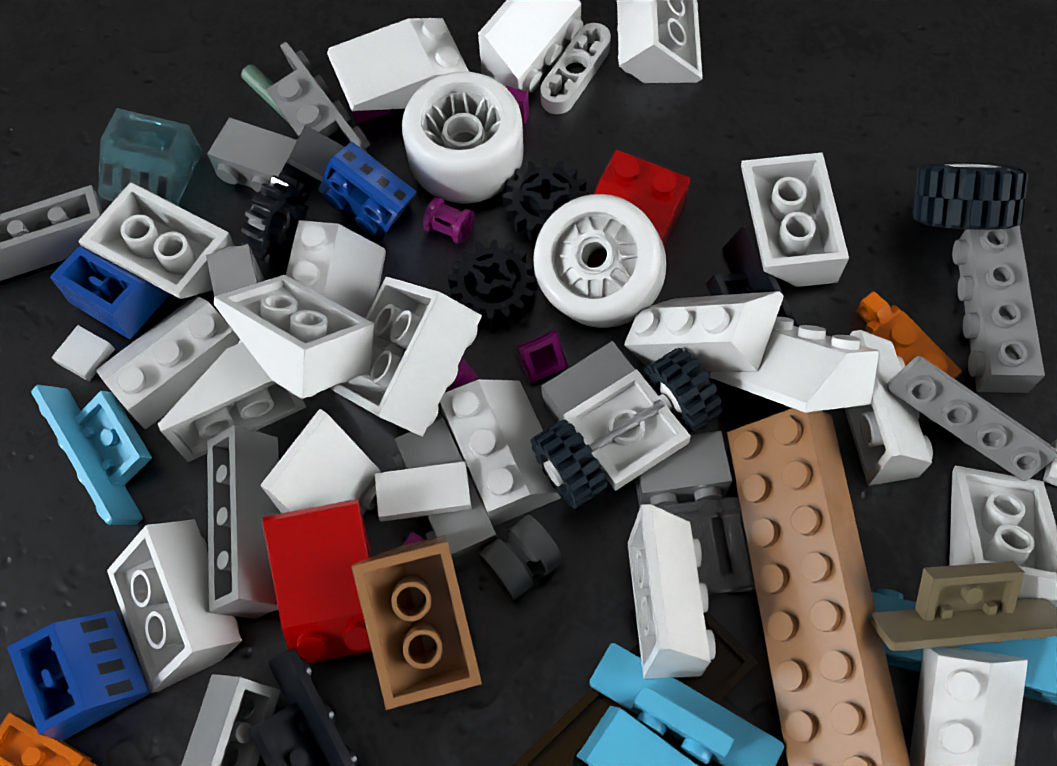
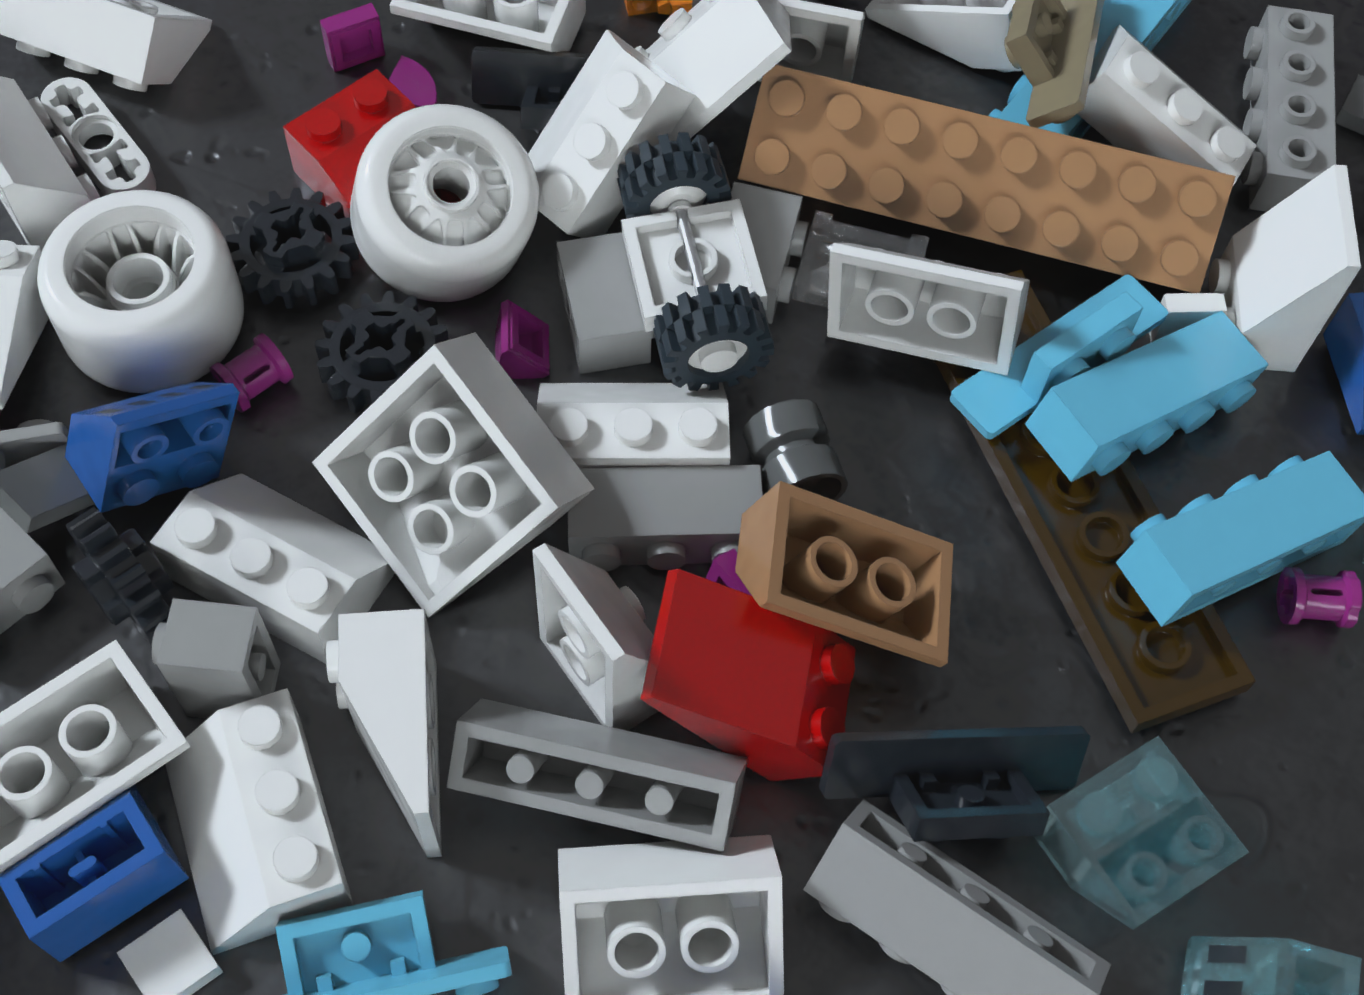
camera: 75 degrees left, 5 degrees down
white slope [214,275,374,399] -> none
white tile [375,461,472,522] -> none
none -> magenta tile [319,3,385,72]
none -> magenta tile [389,55,438,108]

